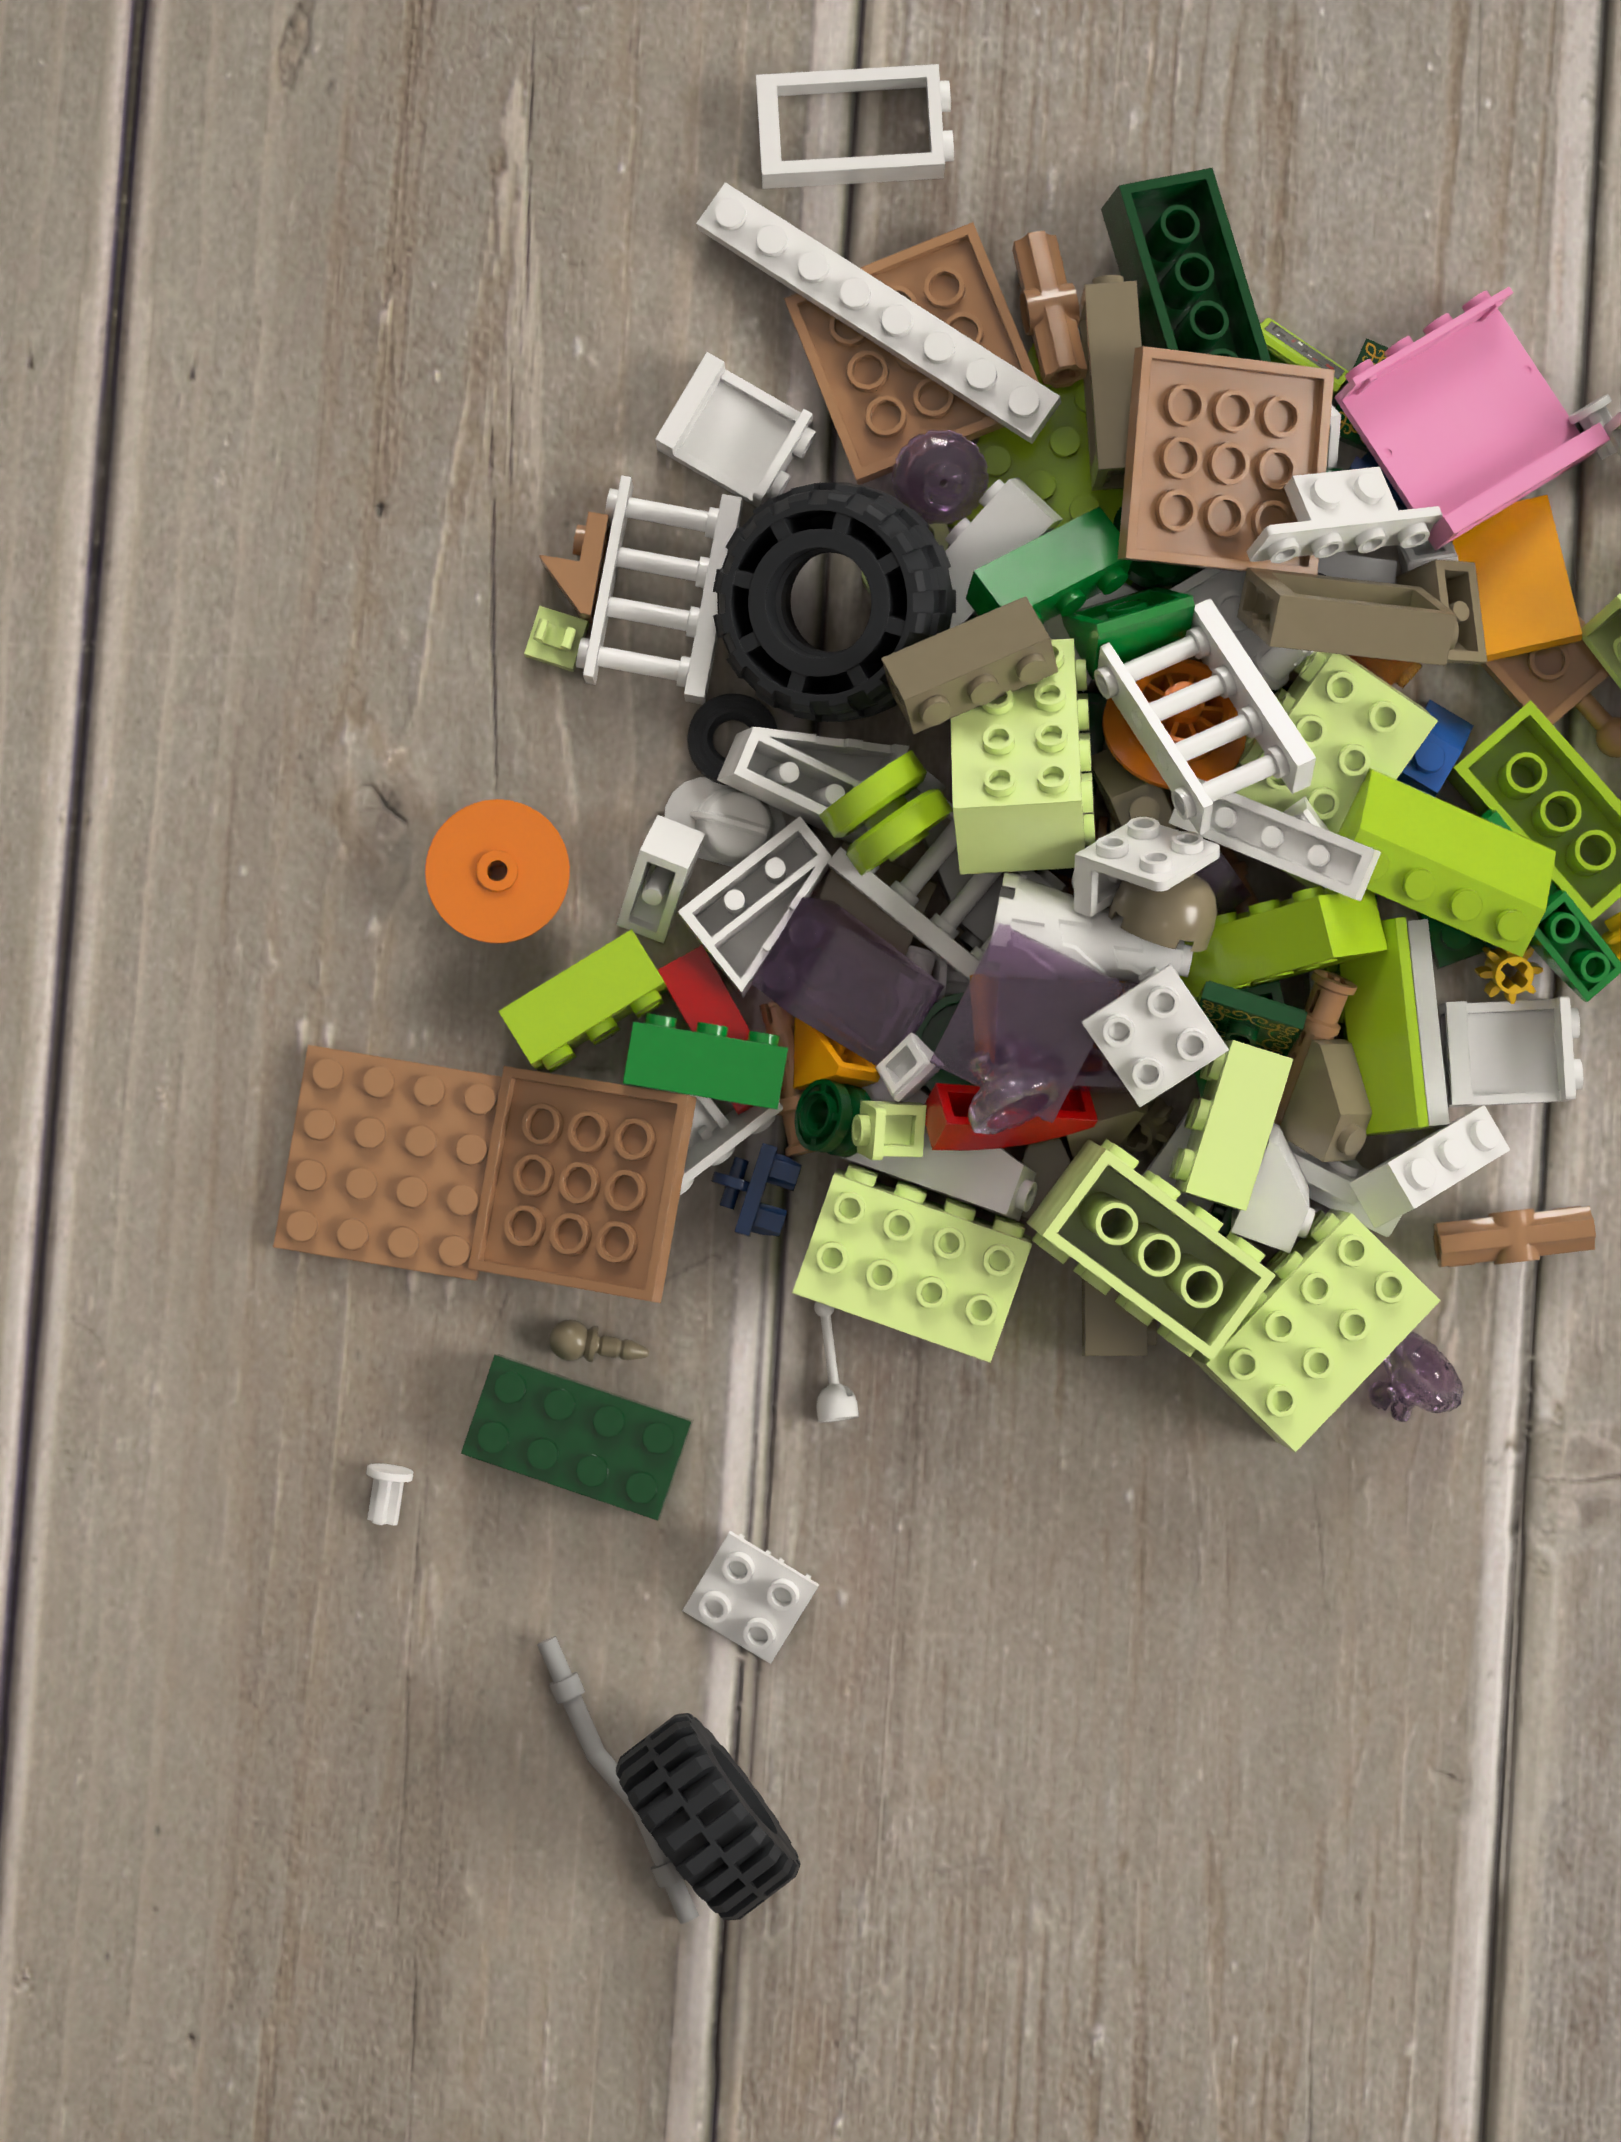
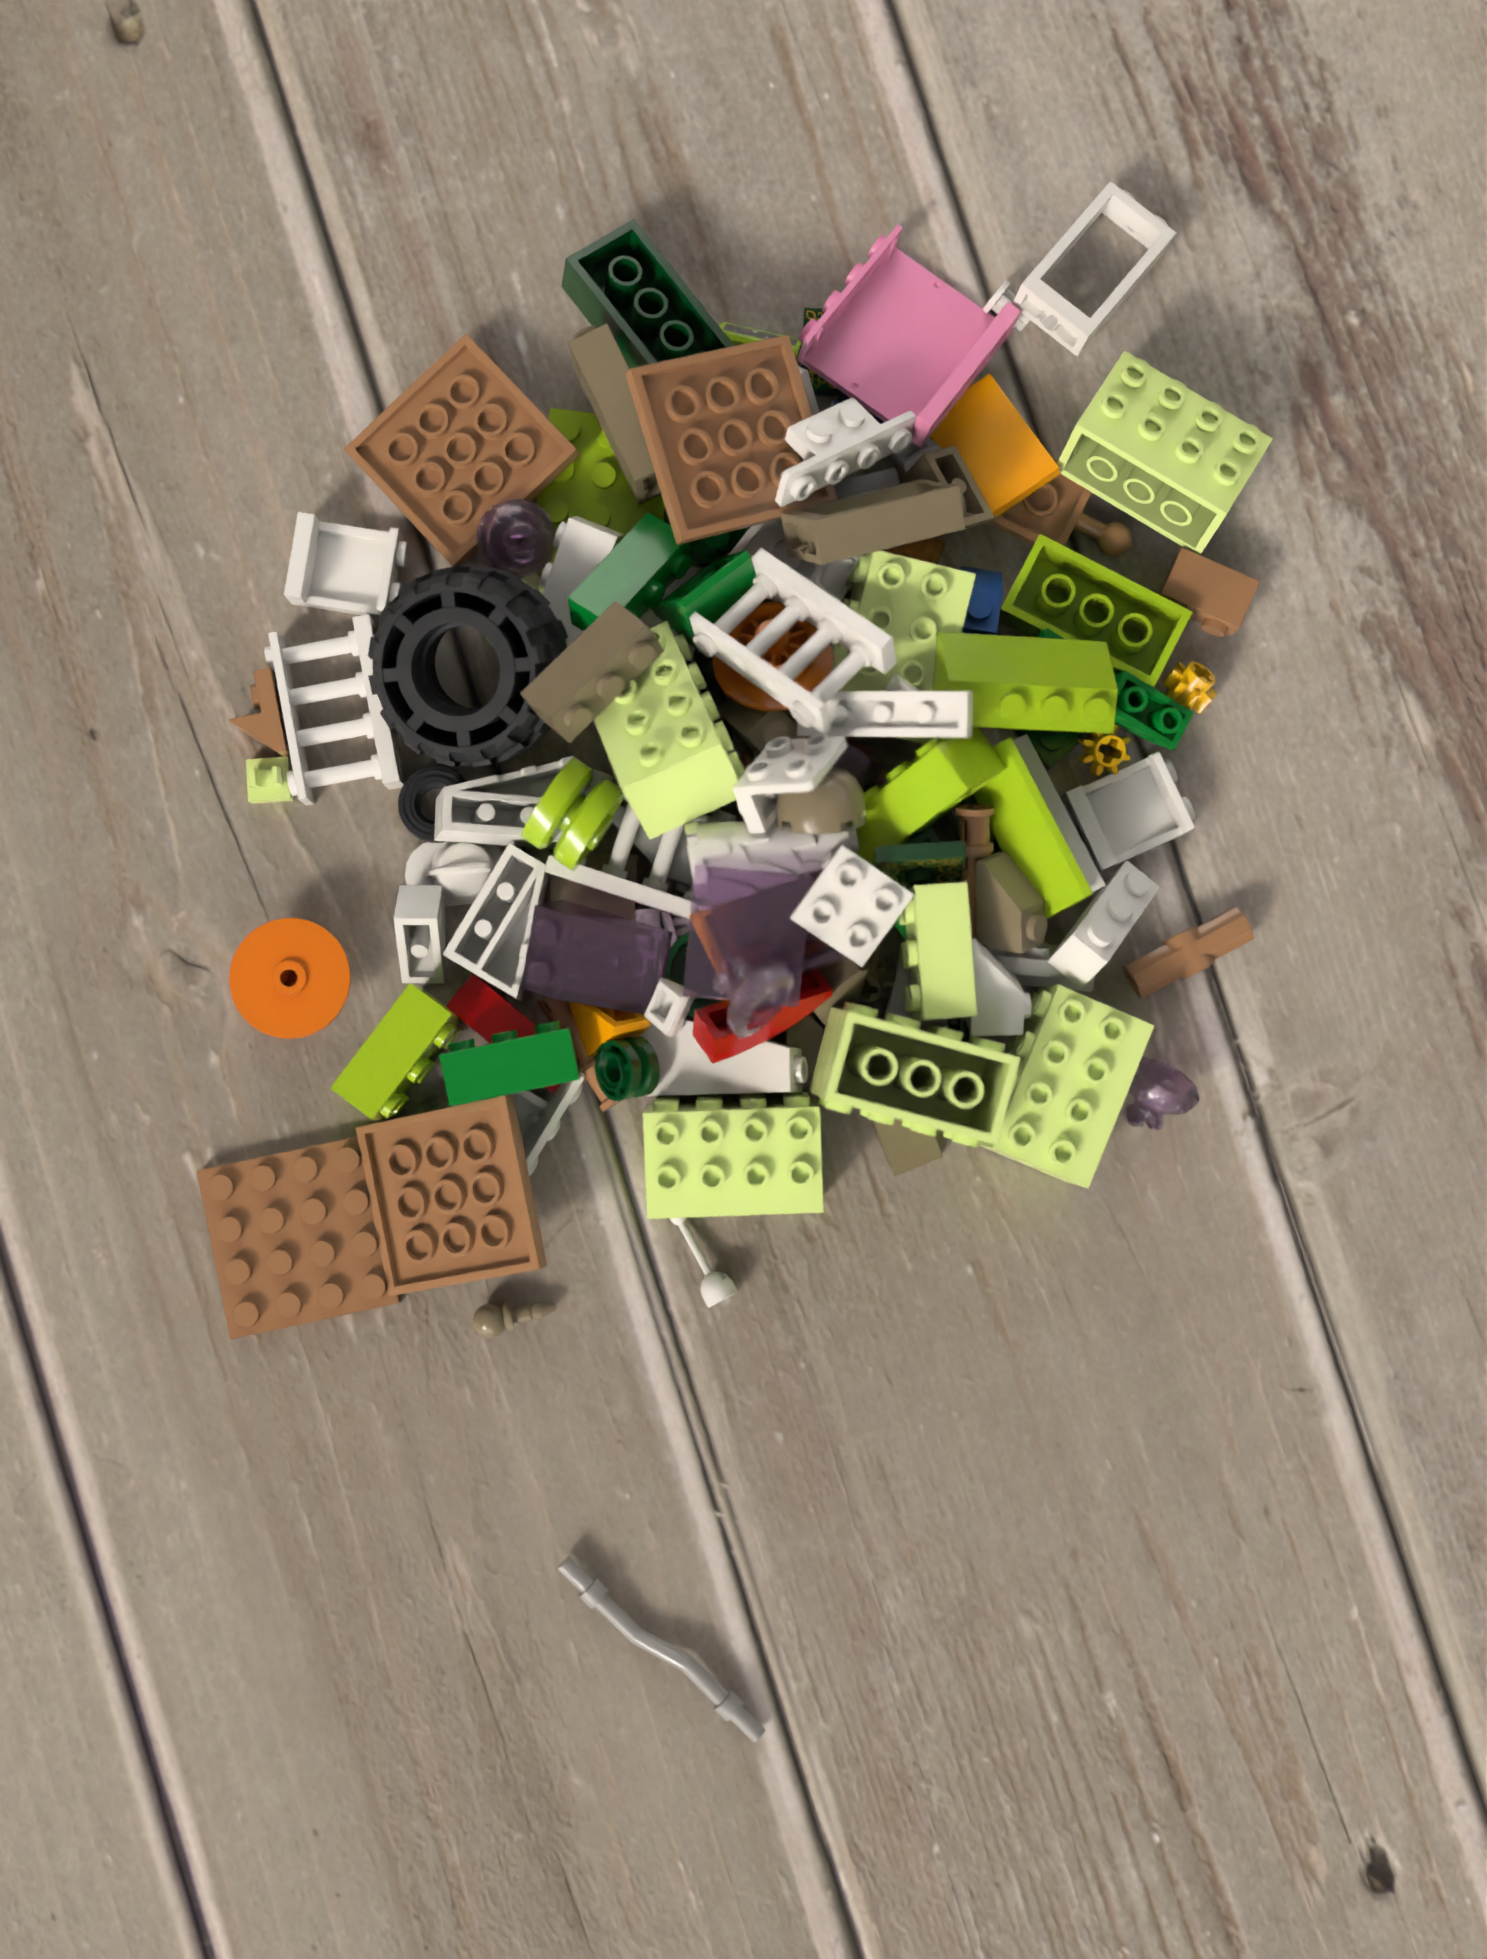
camera: 25 degrees left, 0 degrees up
white piece [366,1464,414,1526] -> none
dark green brick [461,1354,693,1521] -> none
black tyre [616,1713,801,1921] -> none
white hinge [682,1531,819,1664] -> none
white plate [696,182,1061,444] -> none
dark blue hips [711,1143,802,1237] -> none
white window [756,64,954,189] -> none
yellowish green bracket [852,1101,927,1160] -> none
medium nougat piece [1012,231,1088,388] -> none

